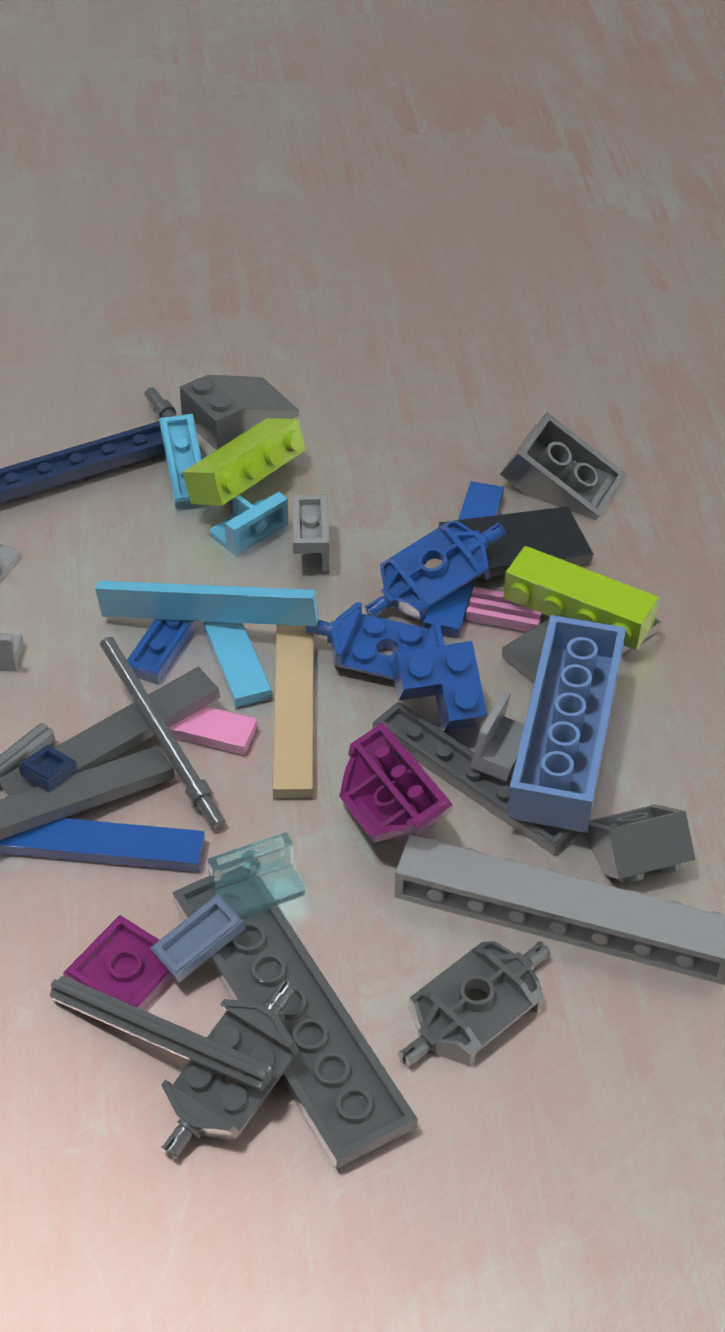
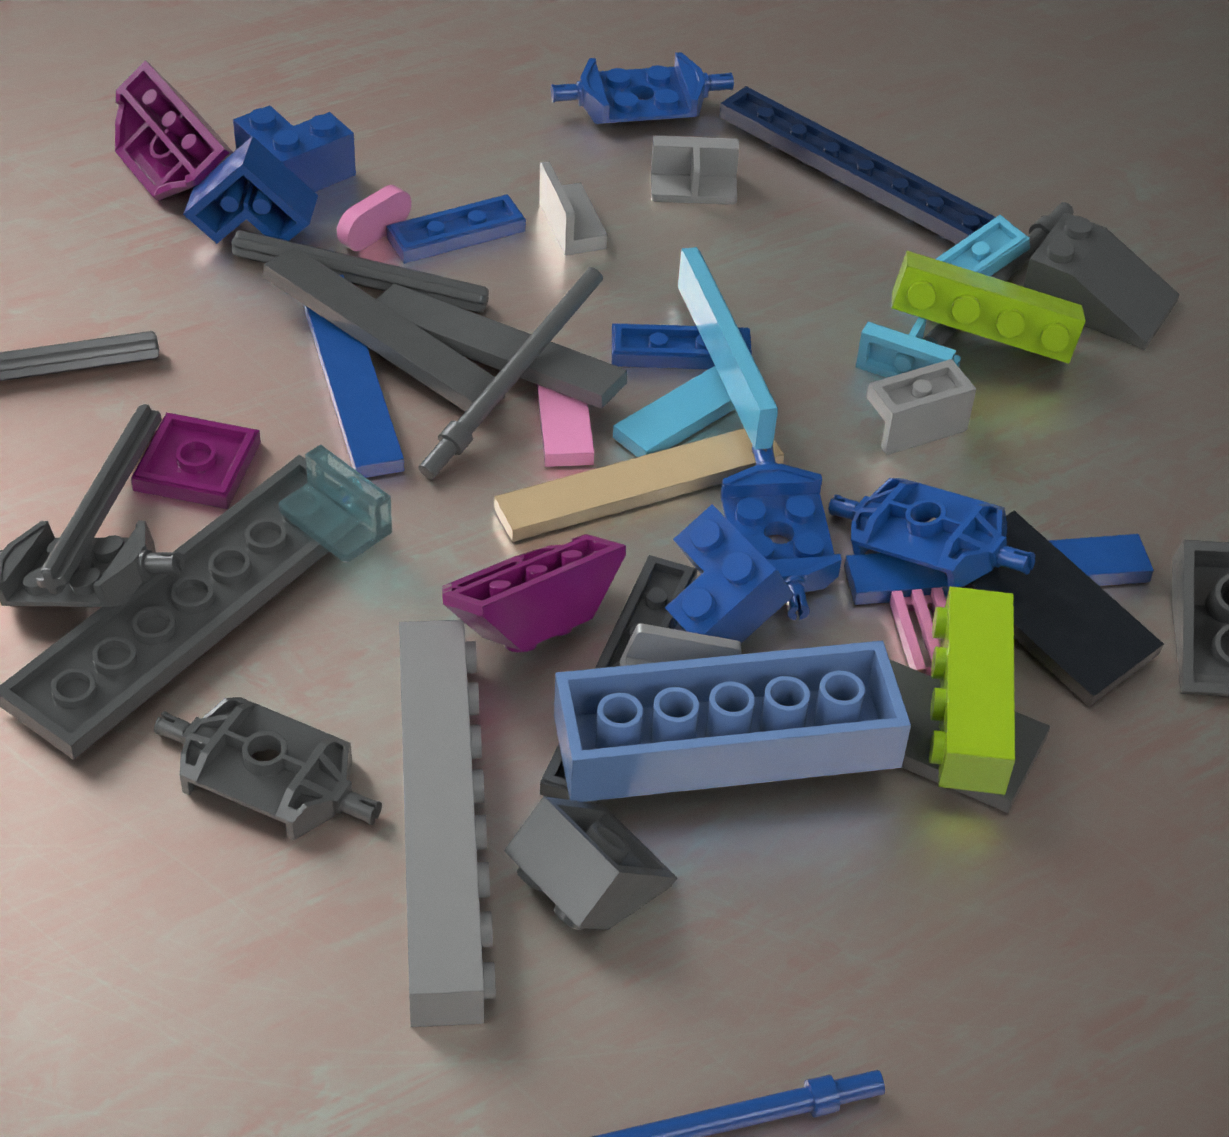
camera: 65 degrees right, 0 degrees up
dark blue tile [19,745,77,792] -> none
sand blue tile [150,894,246,983] -> none

